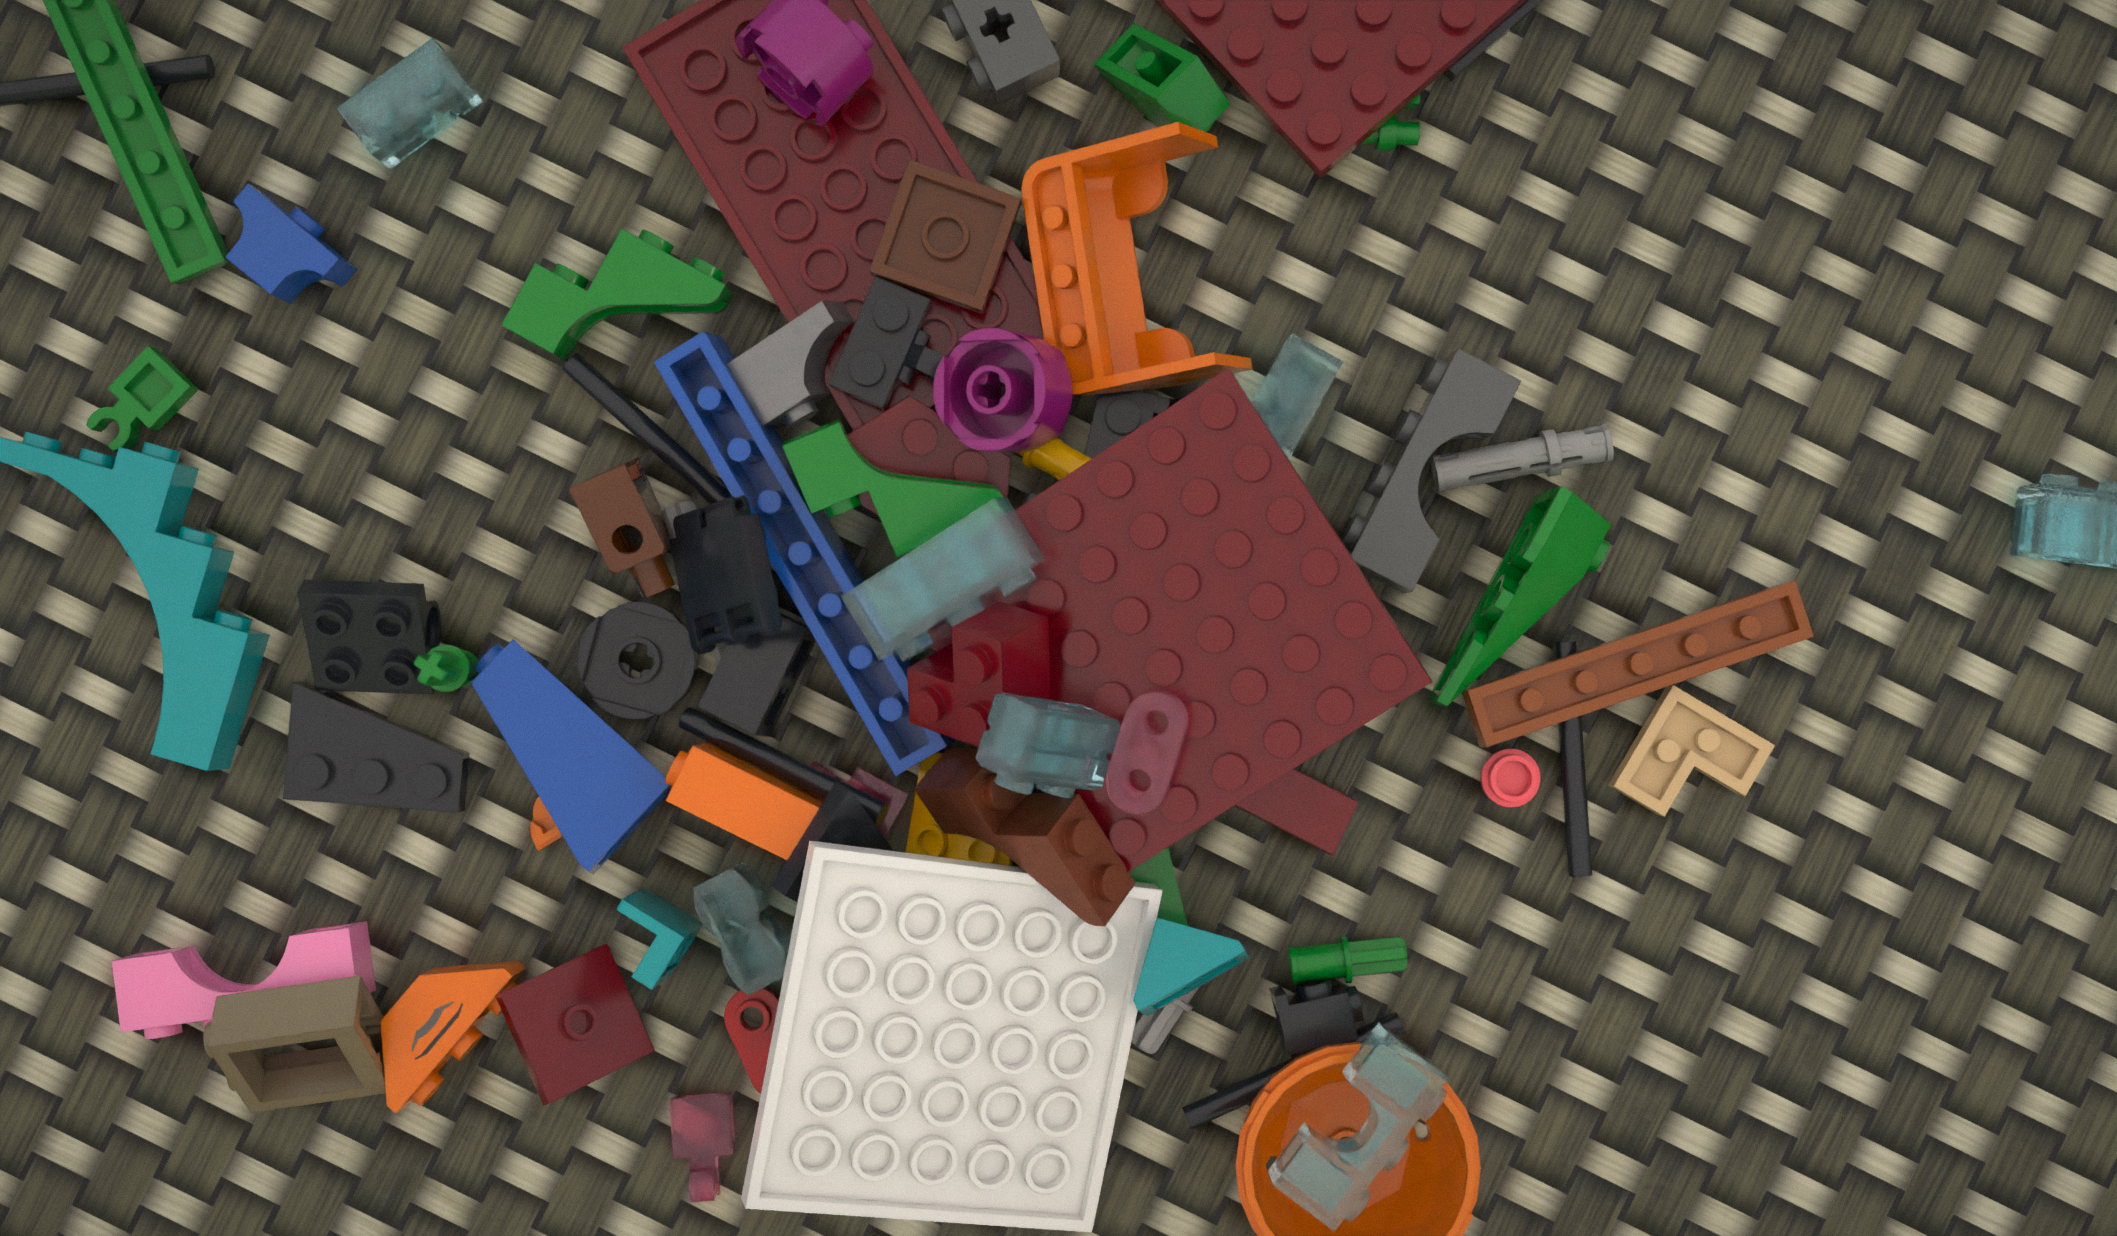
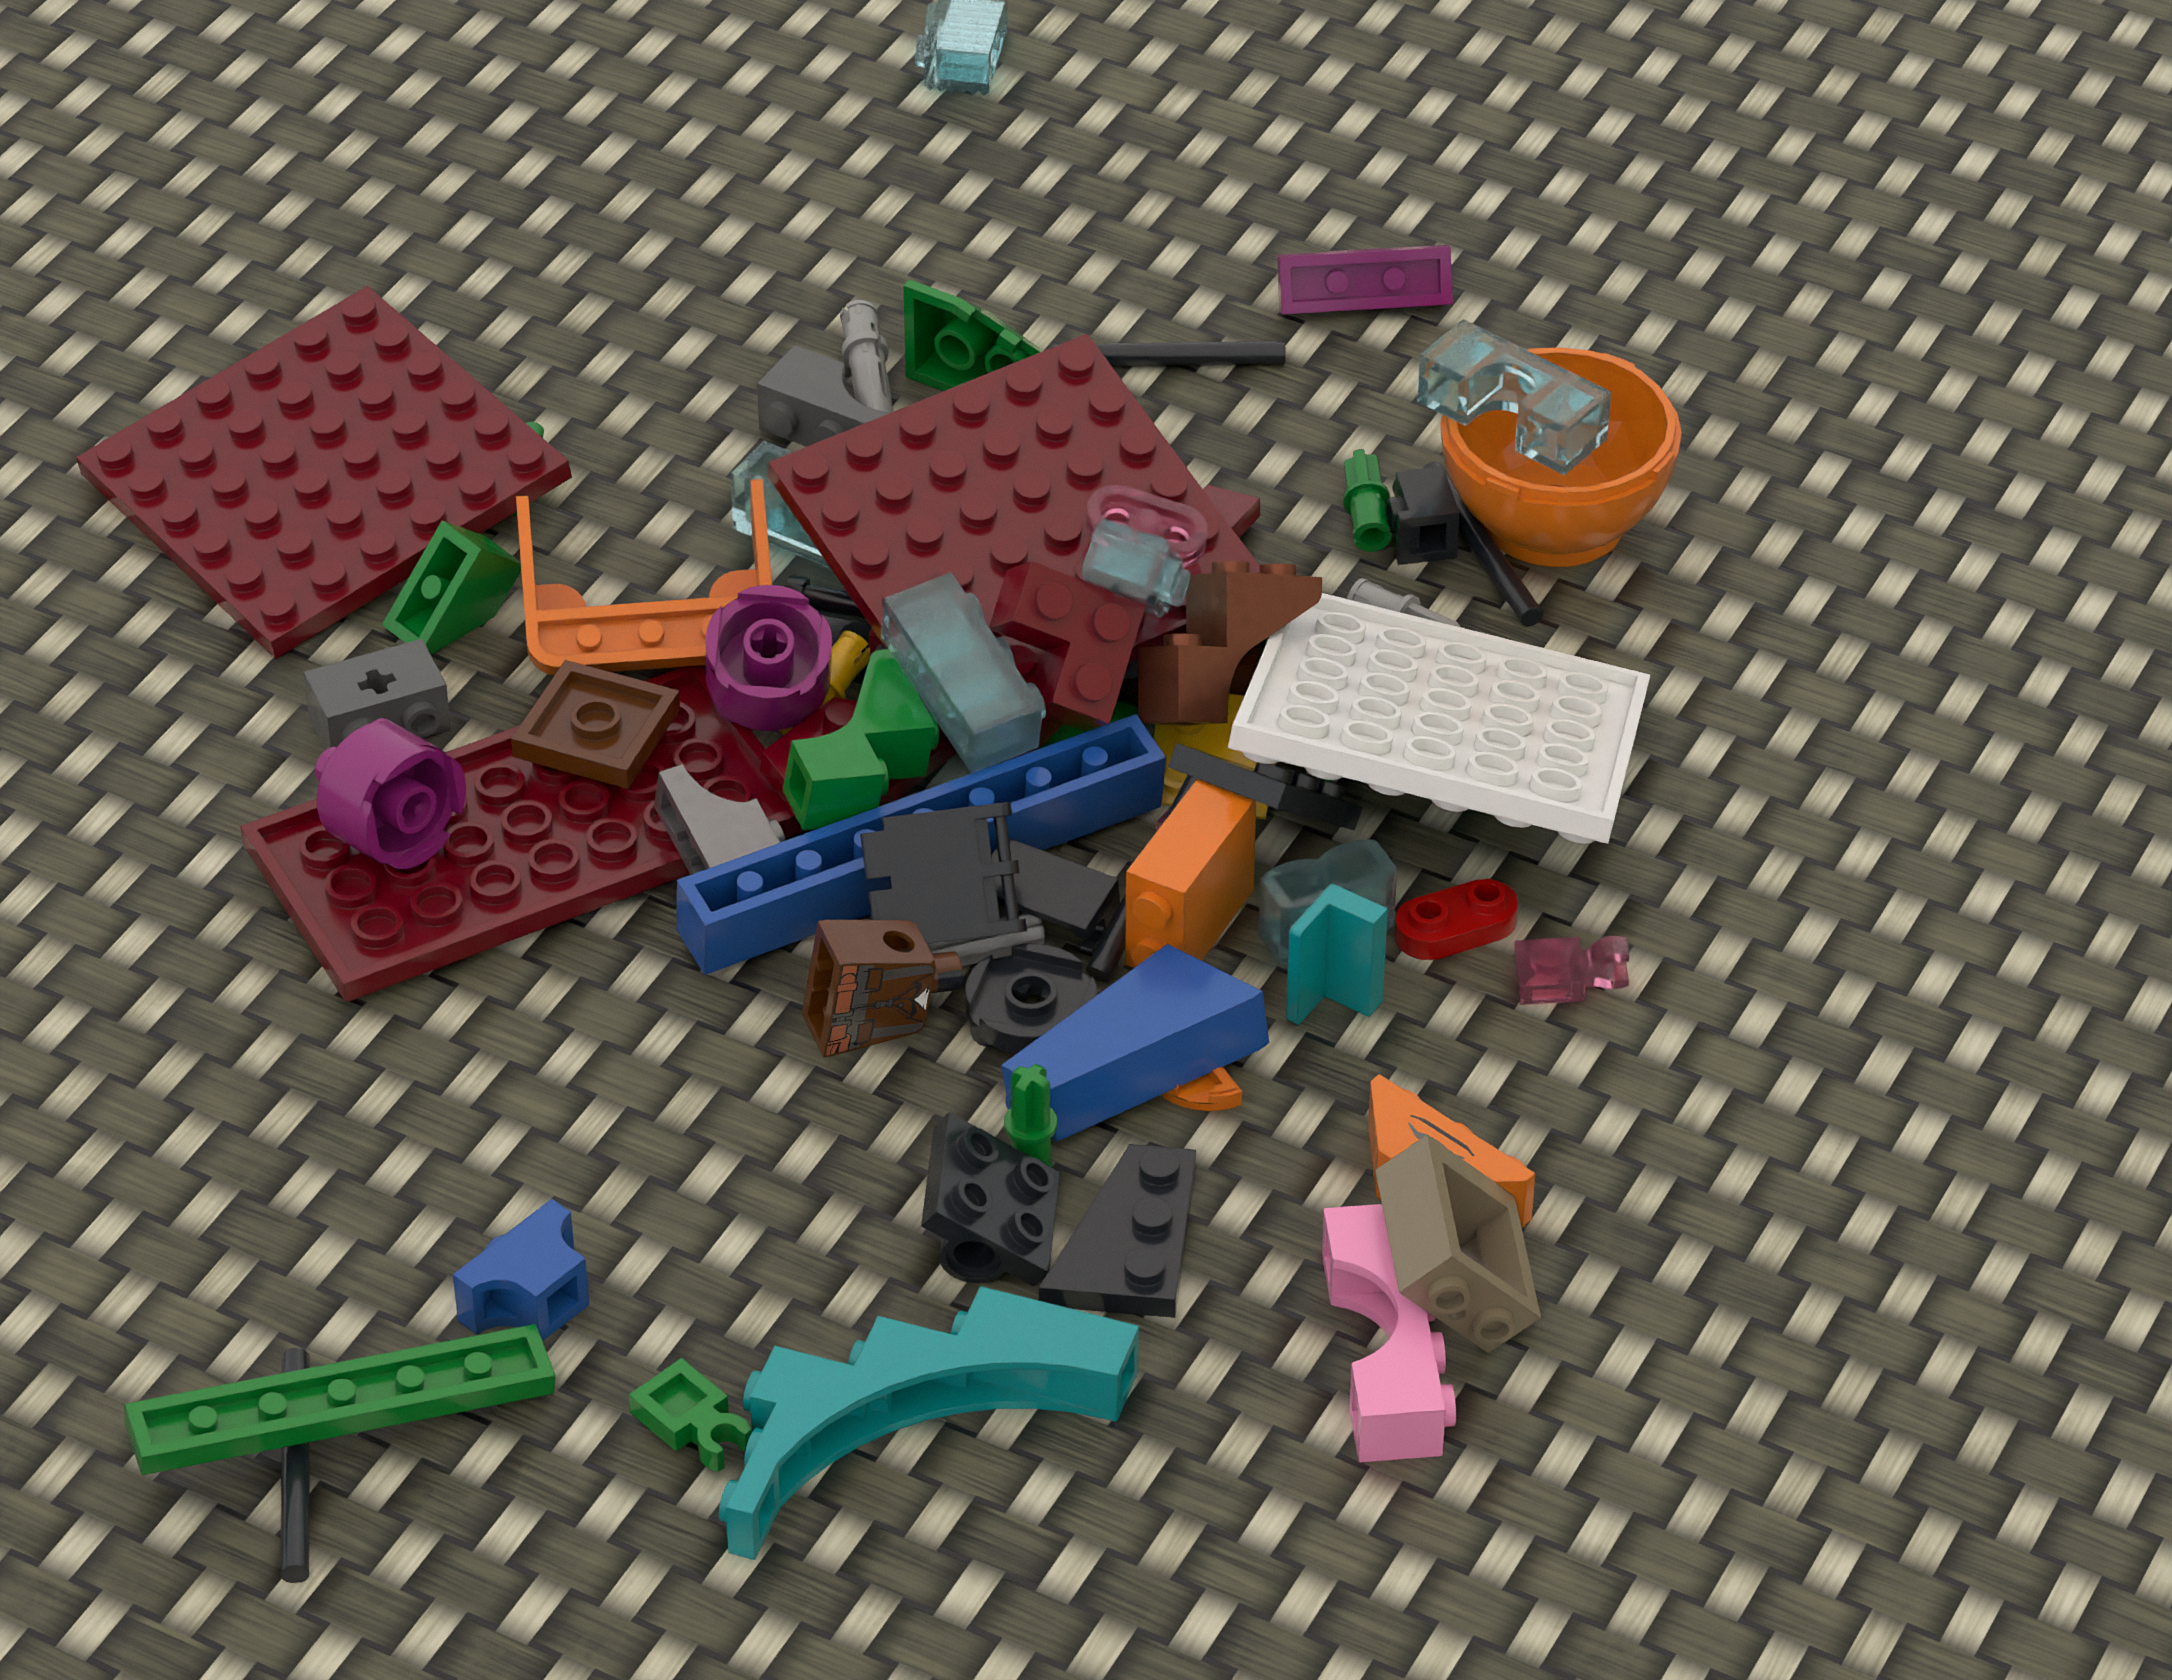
camera: 90 degrees left, 45 degrees down
clear light blue brick [337,38,484,169] -> none
dark red plate [495,944,655,1105] -> none
green arch [501,229,734,361] -> none
black bar [562,353,732,504] -> none
black hinge [828,276,945,411] -> none
teal slope [1133,918,1250,1016] -> none
dark orange plate [1462,581,1814,748] -> none
coral plate [1480,748,1540,807] -> none
tan plate [1608,685,1775,817] -> none
none -> magenta plate [1277,245,1453,314]

